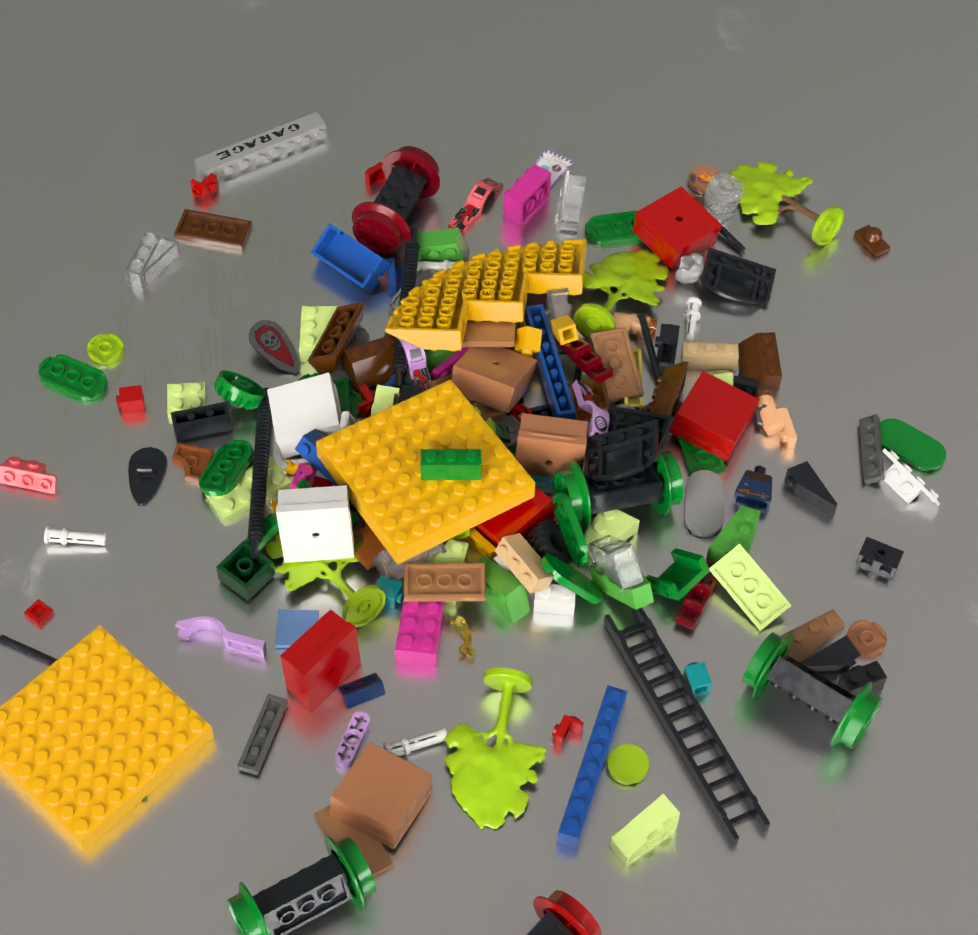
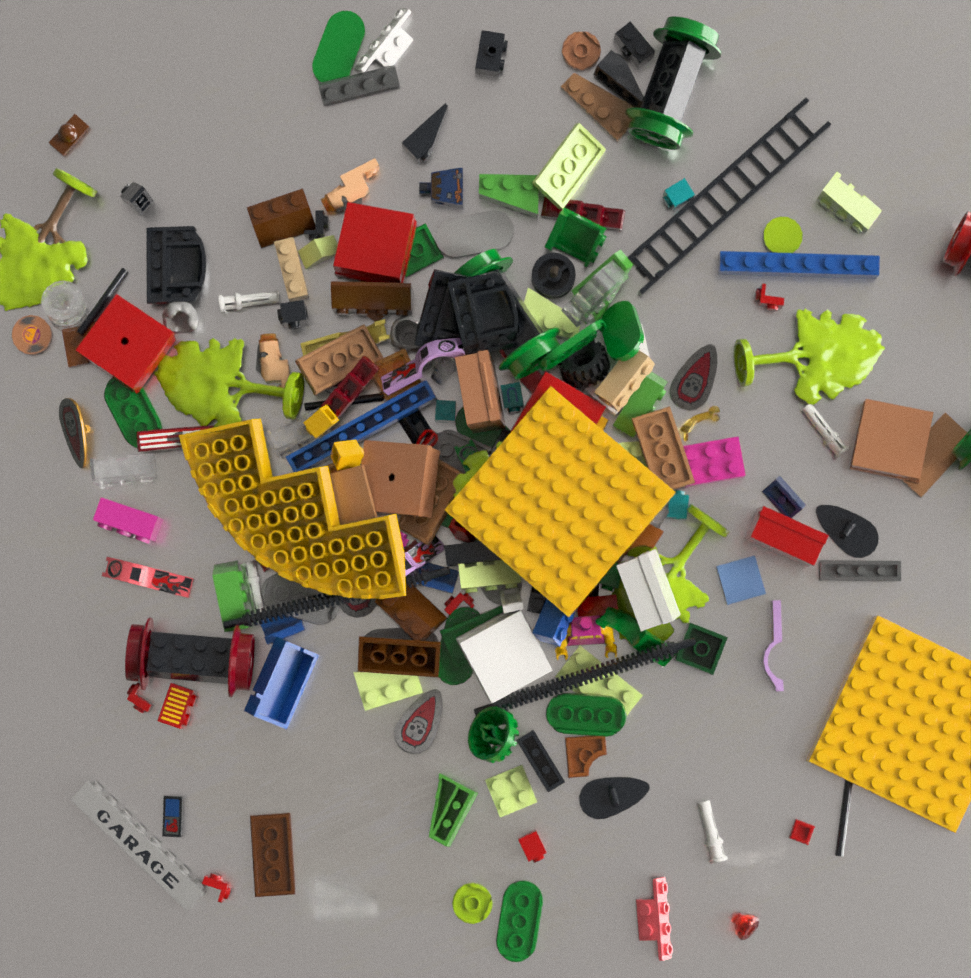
camera: 105 degrees left, 30 degrees up
lavender beam [335,711,370,768] -> none
green brick [420,449,481,480] -> none
white sticker [534,149,574,191] -> none
black bar [638,314,661,383] -> none
none -> shield [59,398,90,468]
none -> black slope [120,182,153,216]
none -> slope [136,425,214,452]
none -> red brick [157,683,197,729]
none -> slope [162,796,184,837]
none -> bright green wedge [429,773,478,847]
none -> black wheel [531,253,576,299]
none -> shield [670,344,717,410]
none -> black shield [816,505,879,558]

